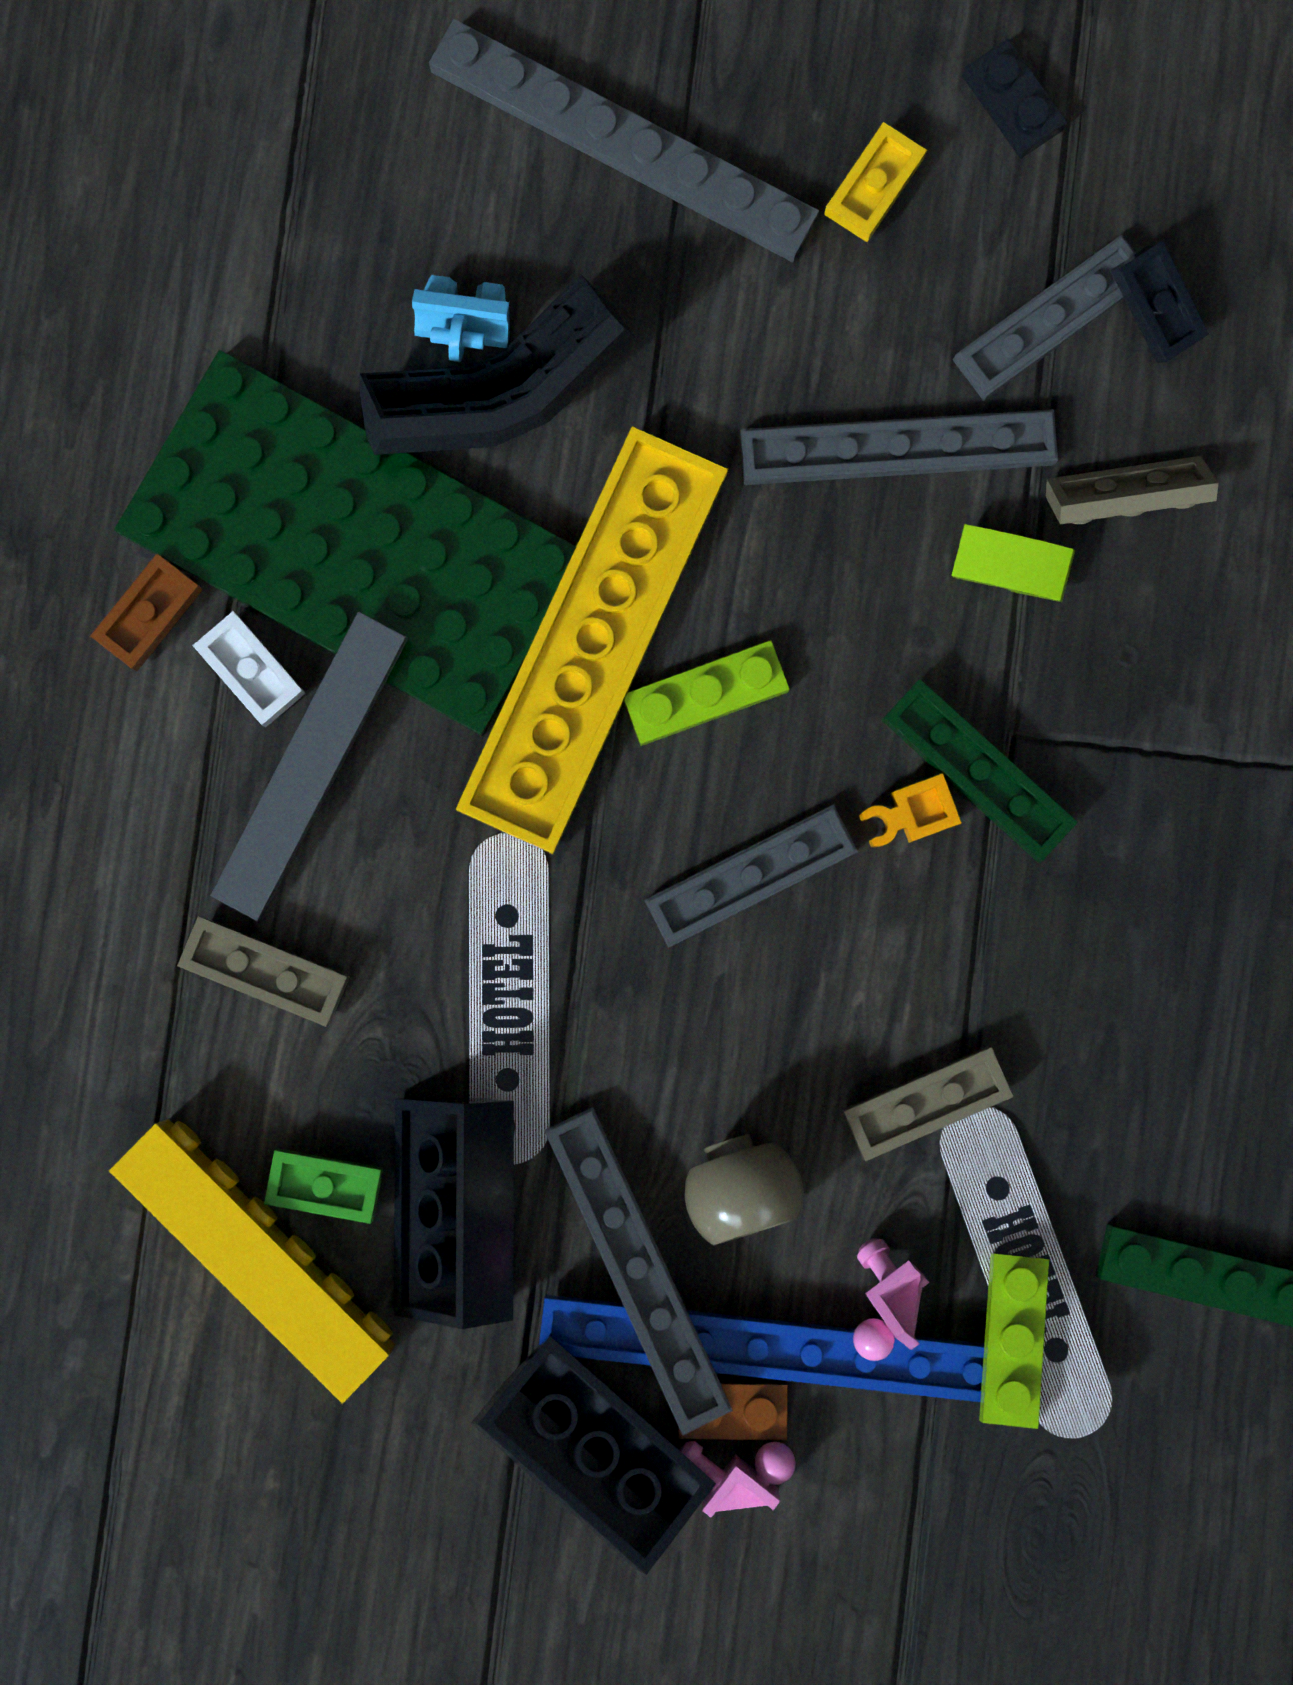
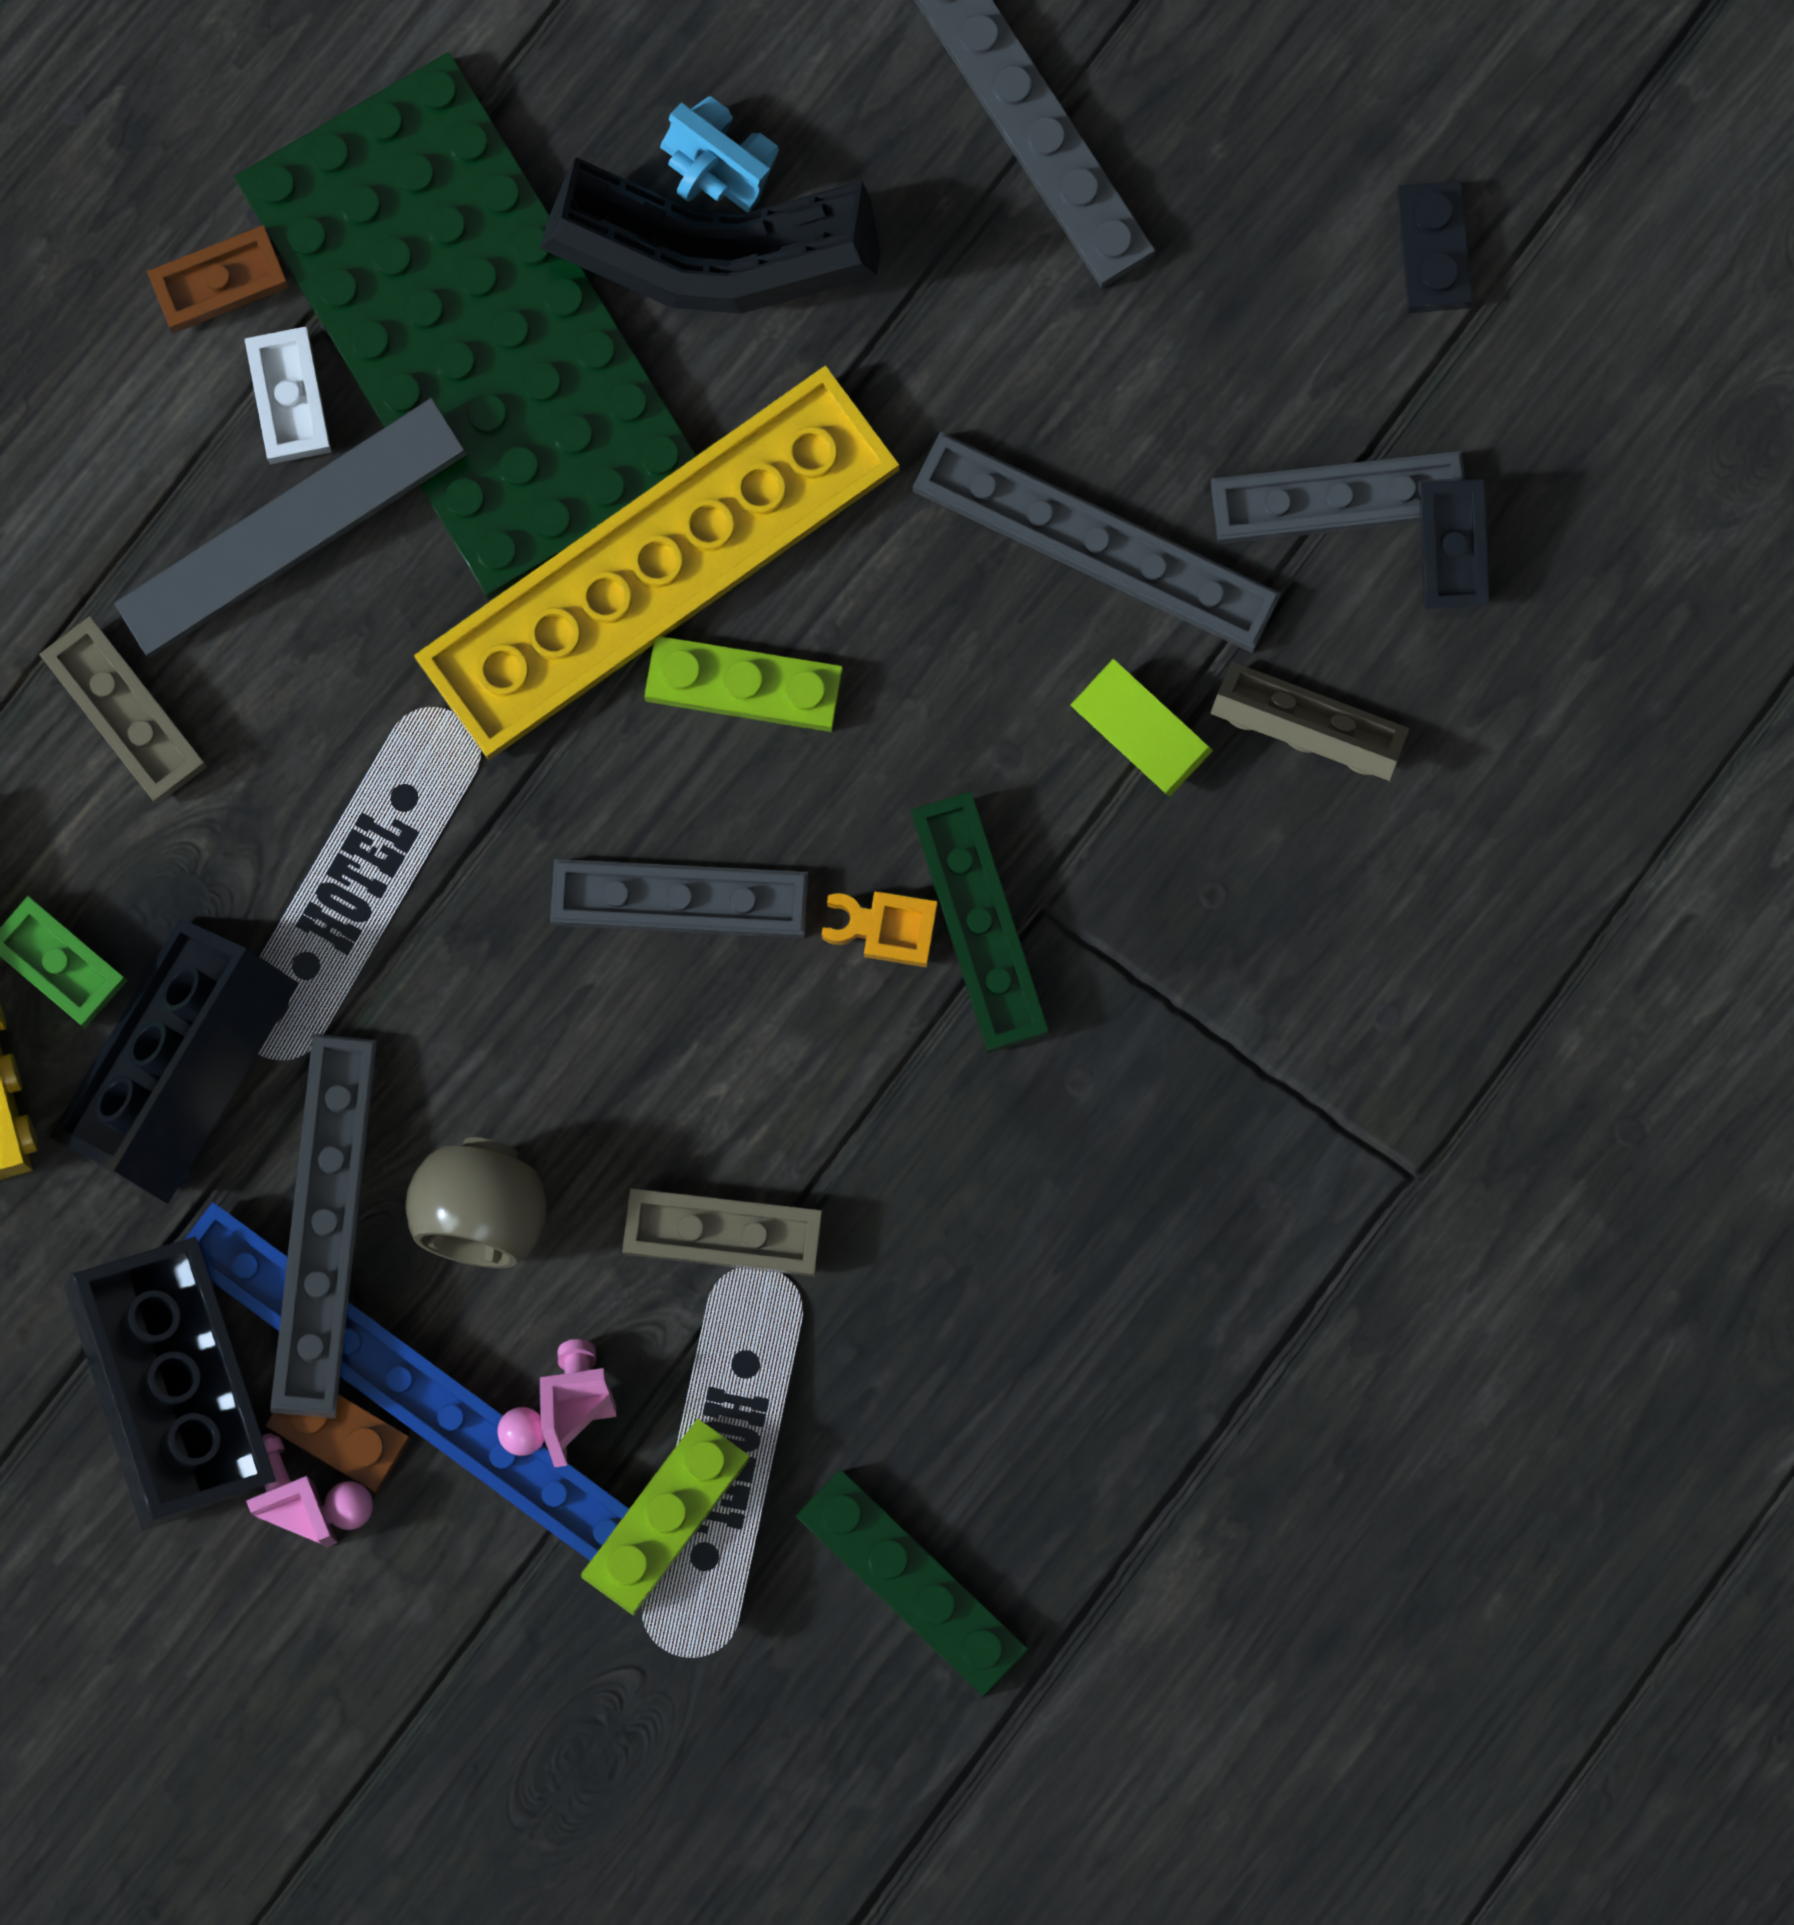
camera: 40 degrees right, 5 degrees down
yellow plate [824,122,927,242] -> none

